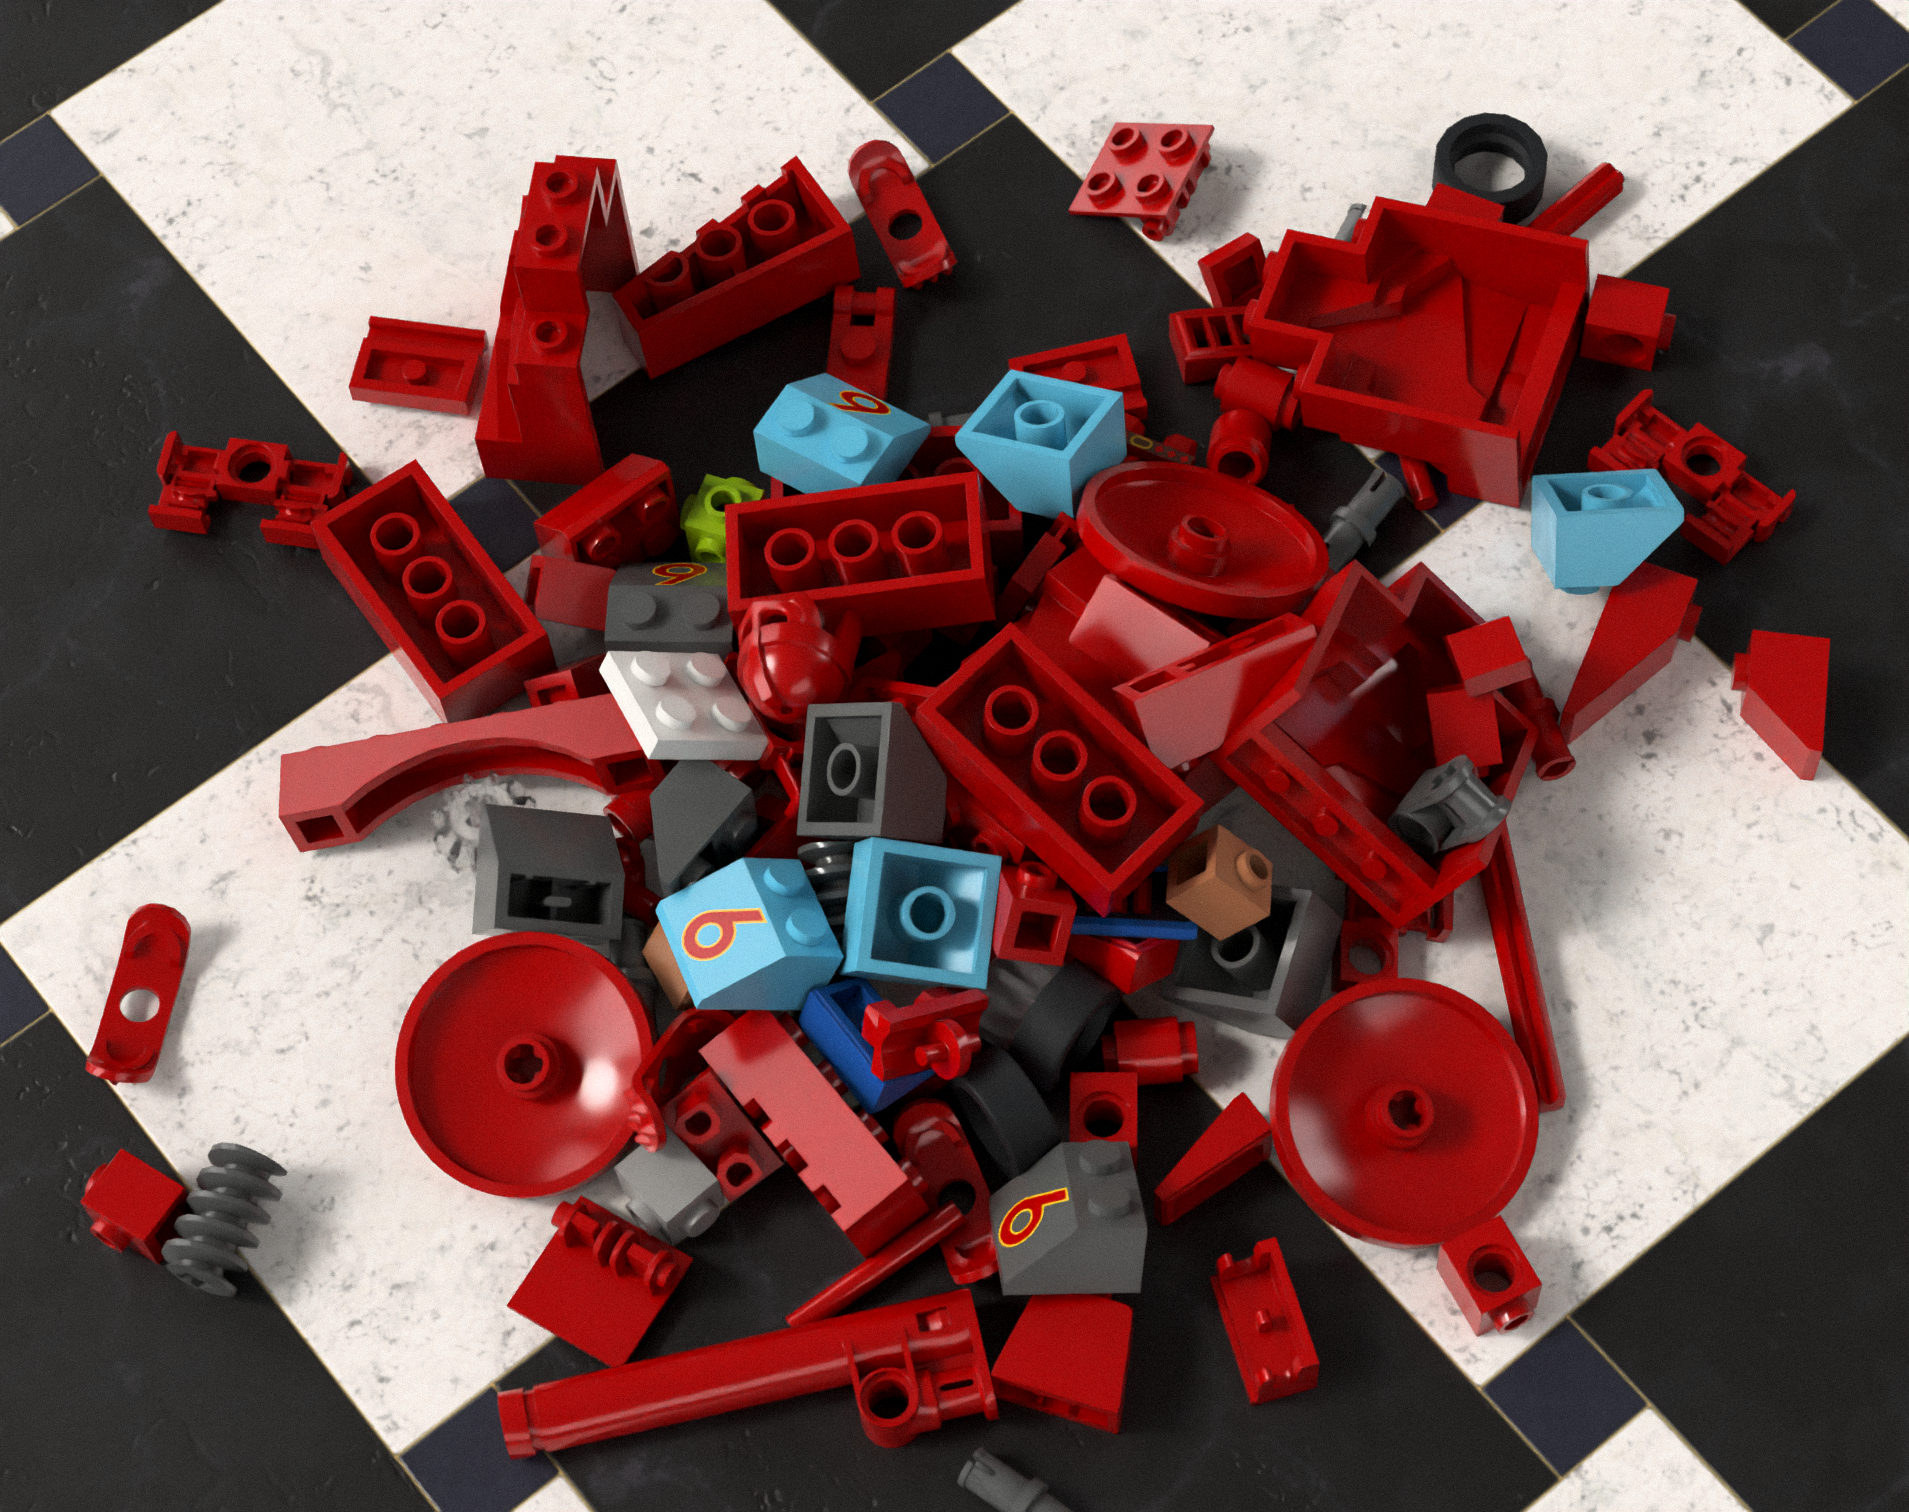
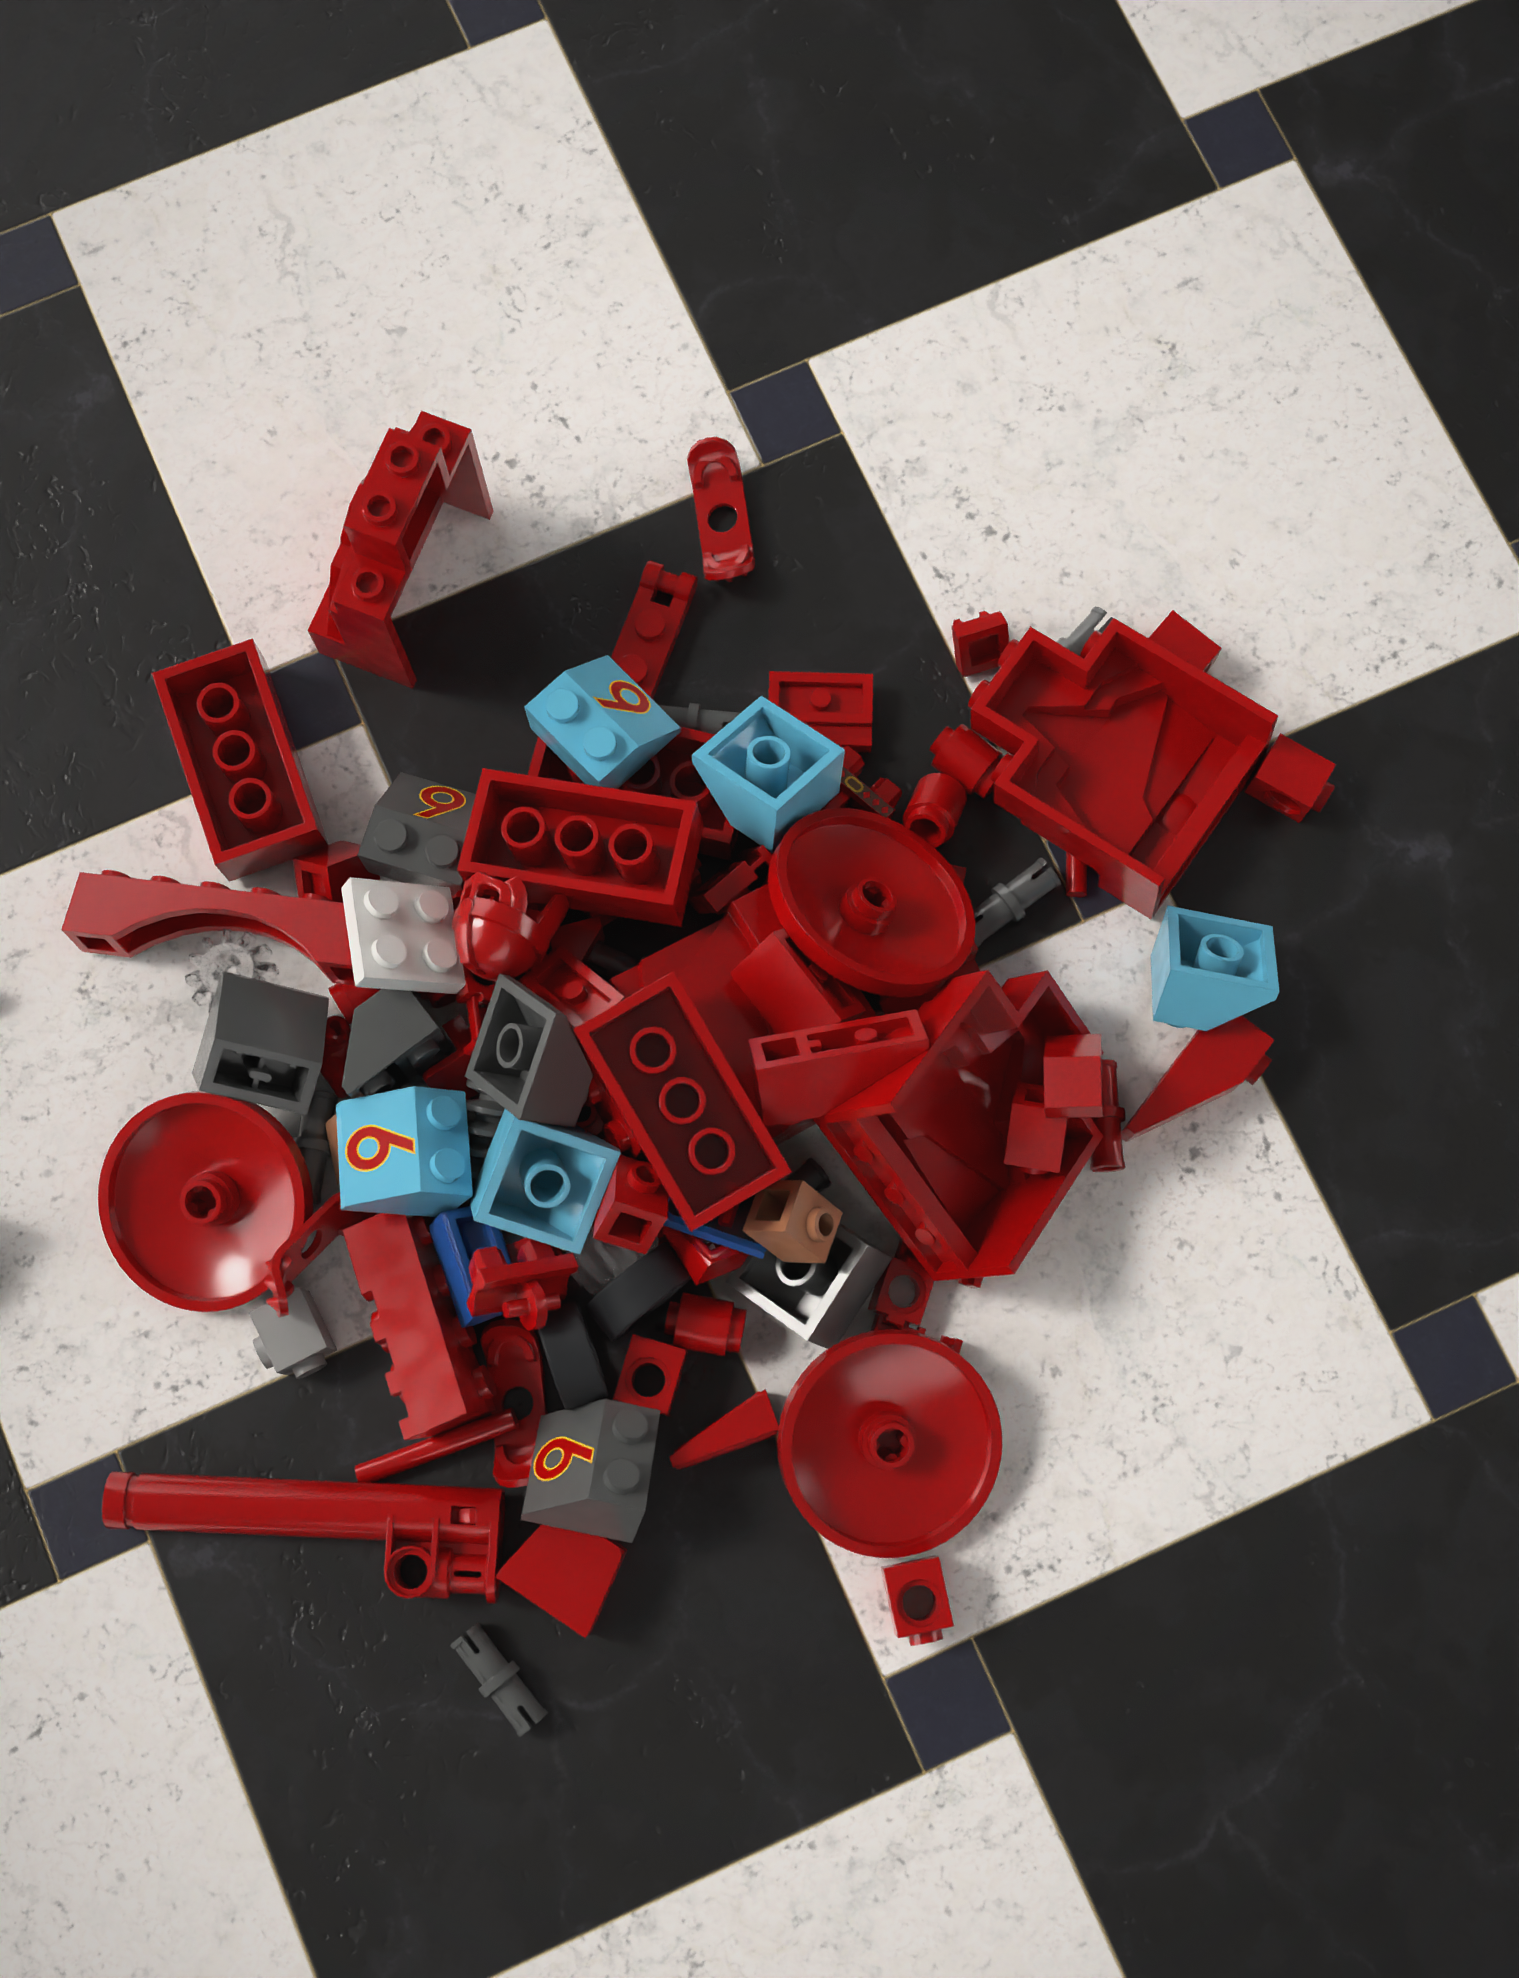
camera: 10 degrees right, 15 degrees up
red piece [148,431,353,549] -> none
red plate [348,316,489,416] -> none
red hinge [506,1195,694,1367] -> none
red panel [523,555,616,631] -> none
red slope [533,453,683,571] -> none
red wedge [612,155,861,380] -> none
red hips [657,1066,784,1203] -> none
lime brick [680,474,766,563] -> none
red hinge [1068,122,1215,241] -> none
red slope [1169,306,1269,385] -> none
red hinge [1209,1237,1320,1407] -> none
dark grey piece [1387,754,1512,856] -> none
black tyre [1432,113,1548,225] -> none
red axle [1479,820,1567,1113] -> none
red axle [1526,162,1625,236] -> none
red piece [1587,389,1796,566] -> none
red slope [1730,630,1830,781] -> none

